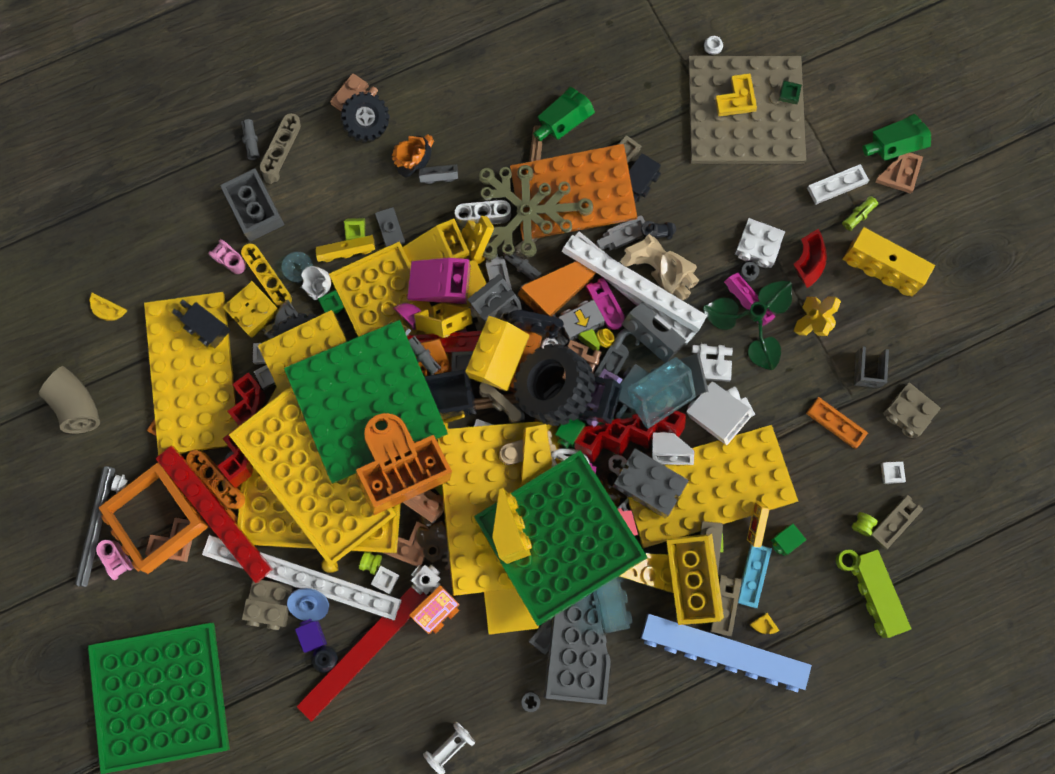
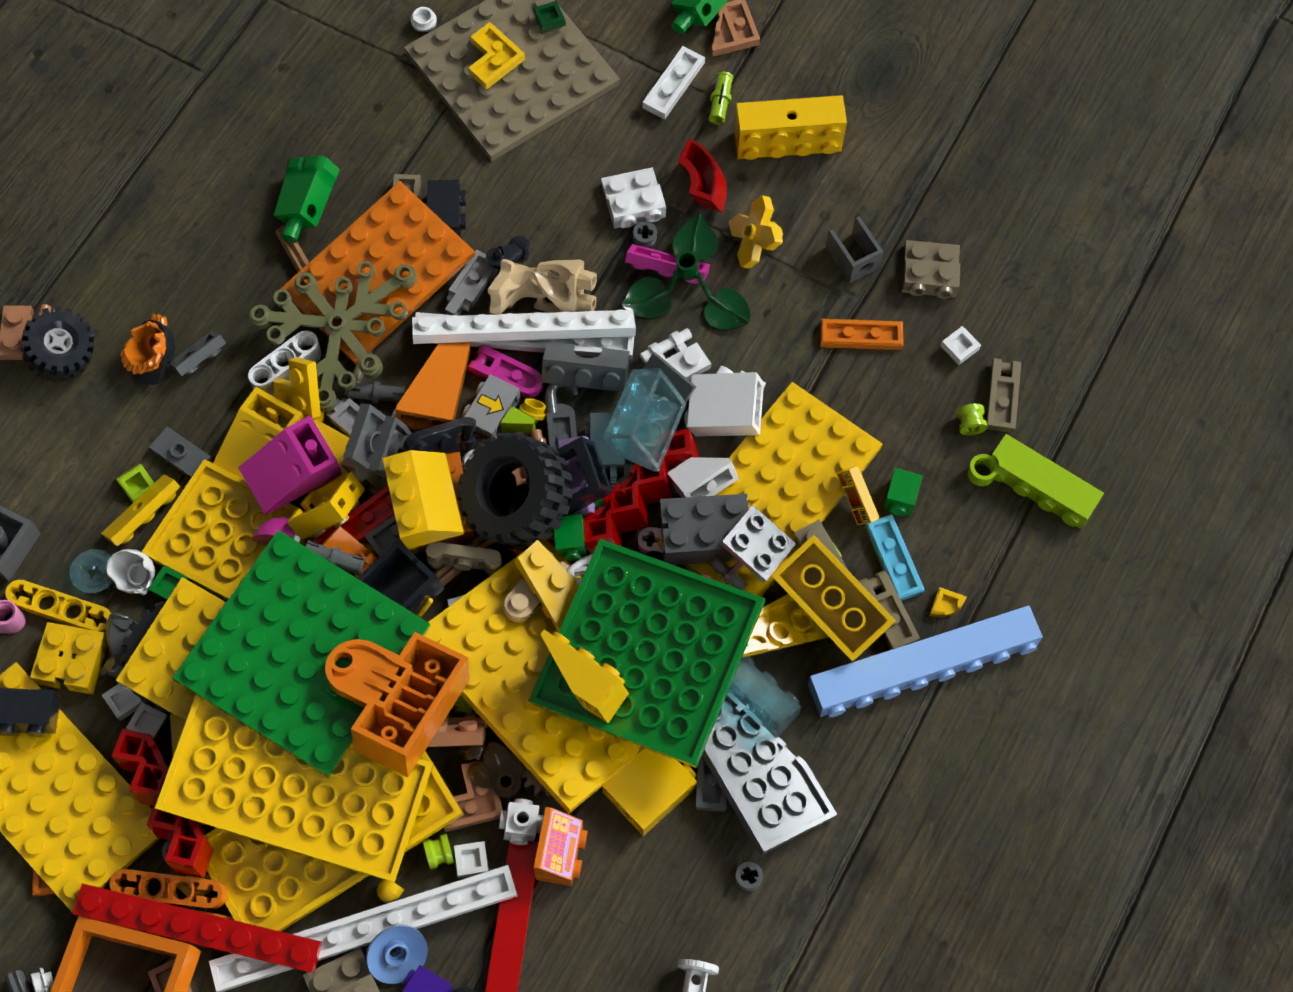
camera: 40 degrees left, 10 degrees down
none -> plate [710,505,796,590]

